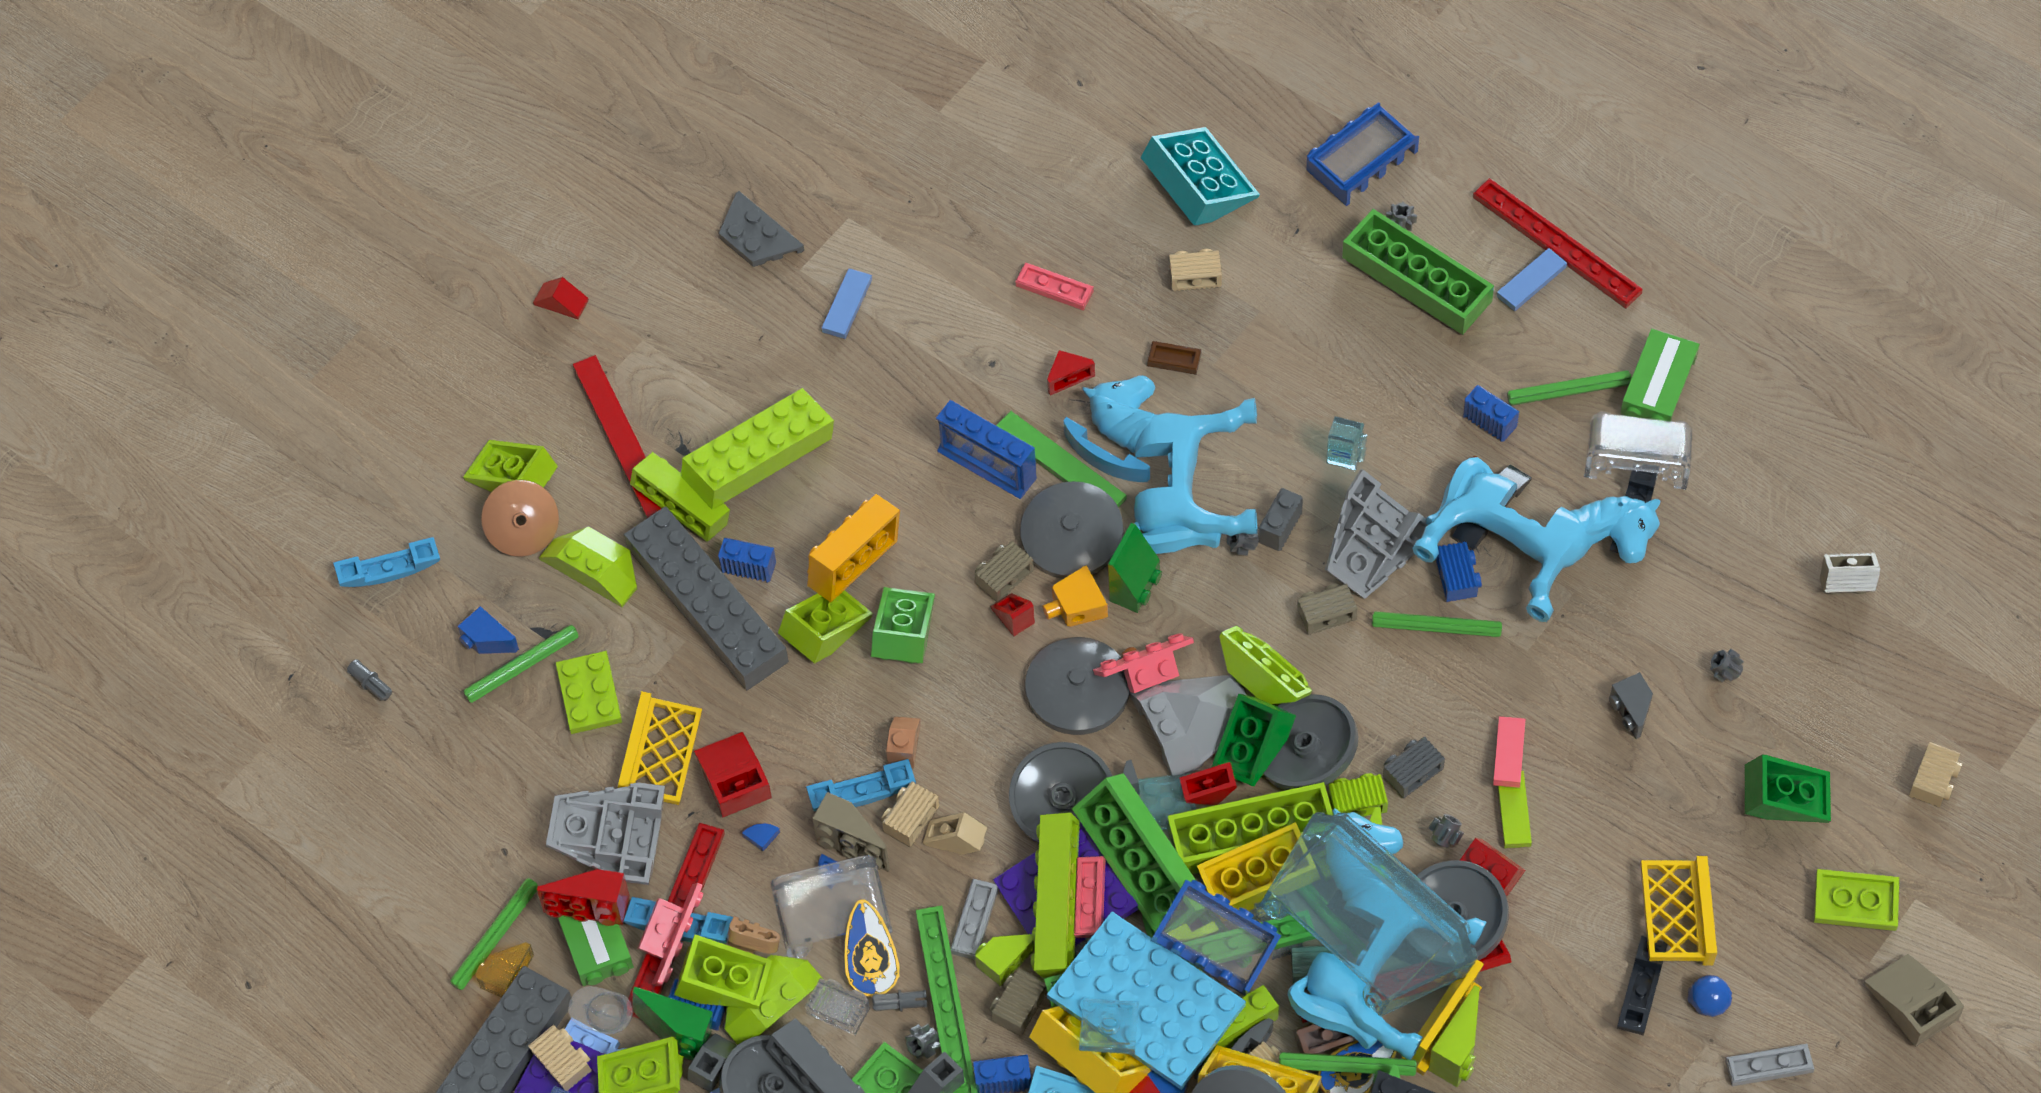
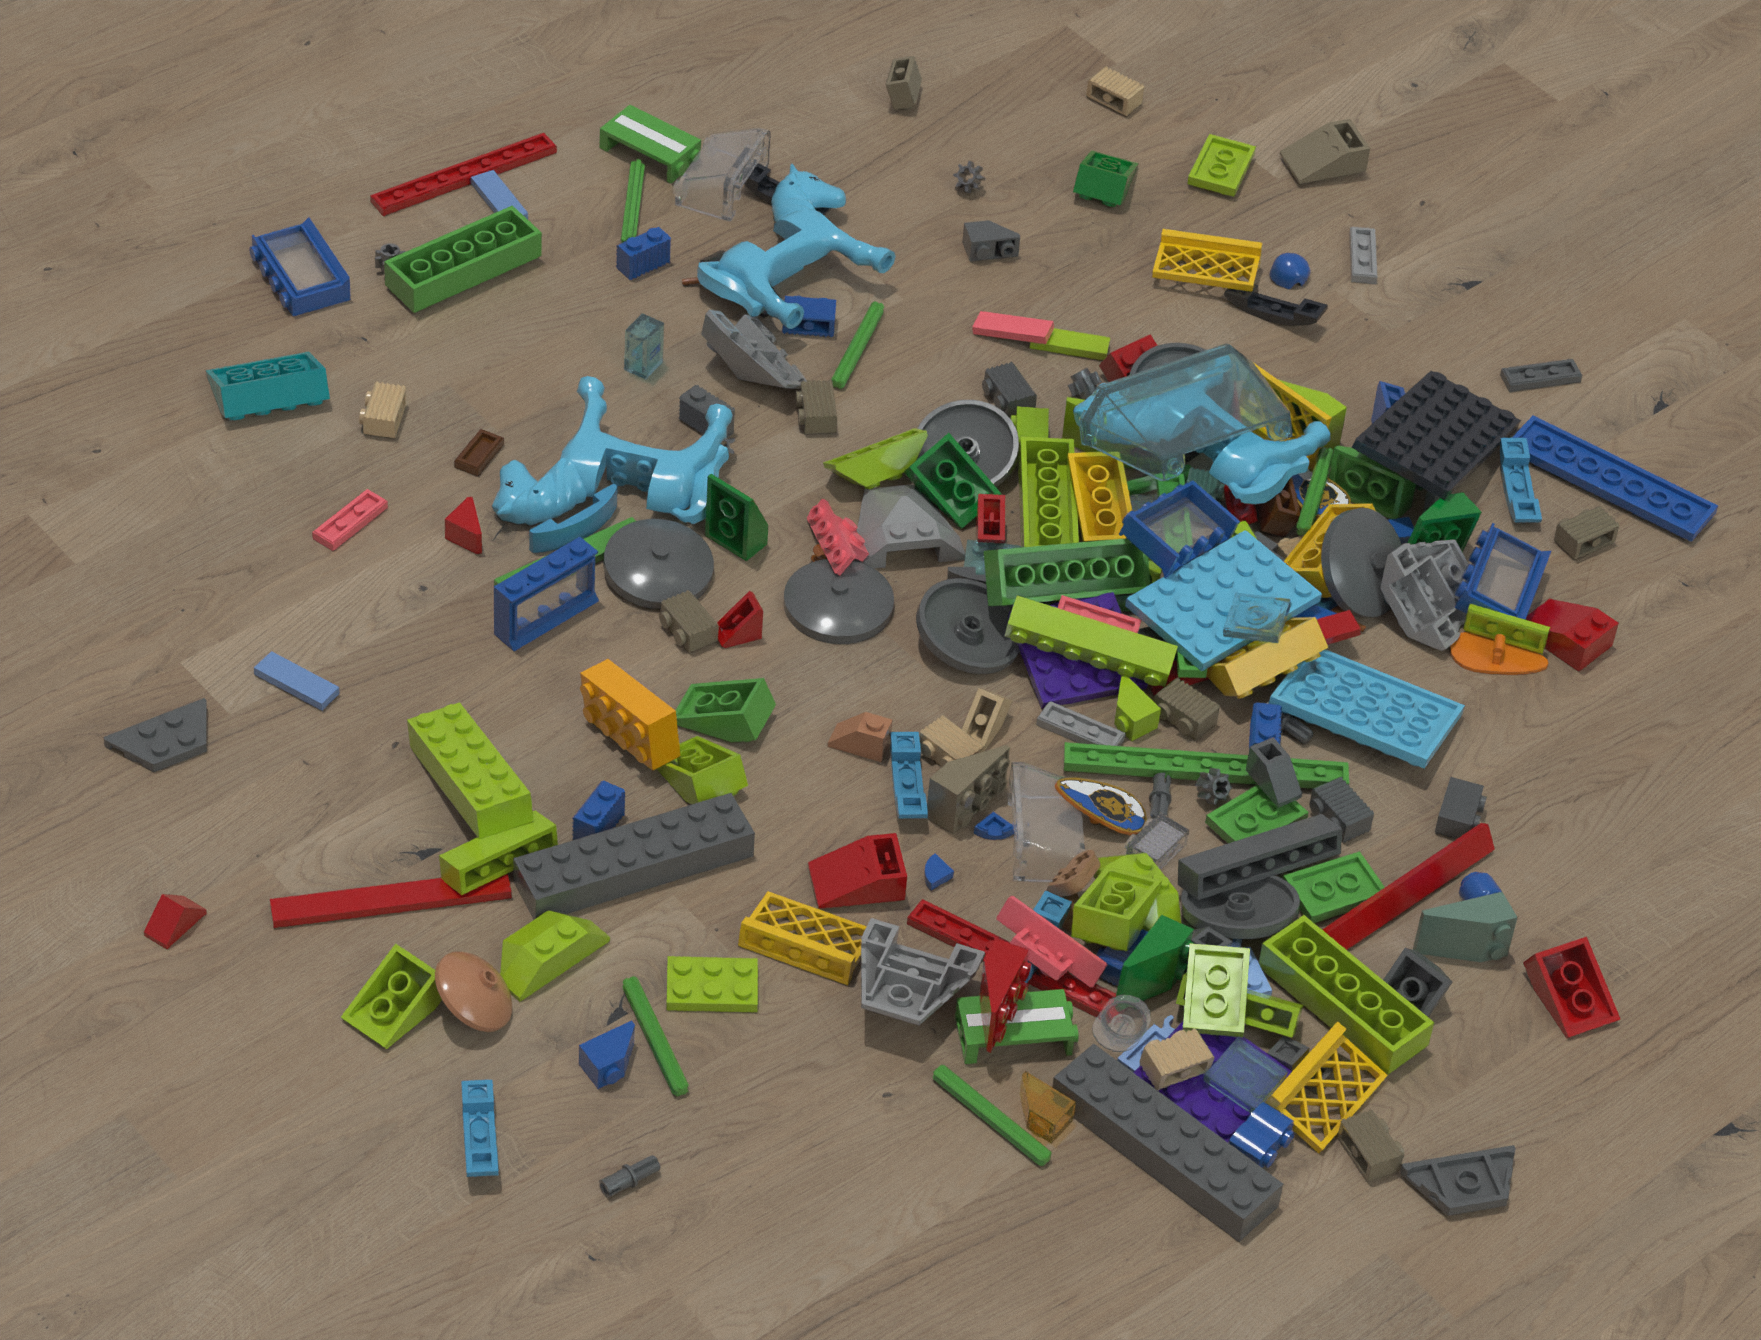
camera: 85 degrees left, 15 degrees down
light orange torso [1042,565,1108,627] -> none

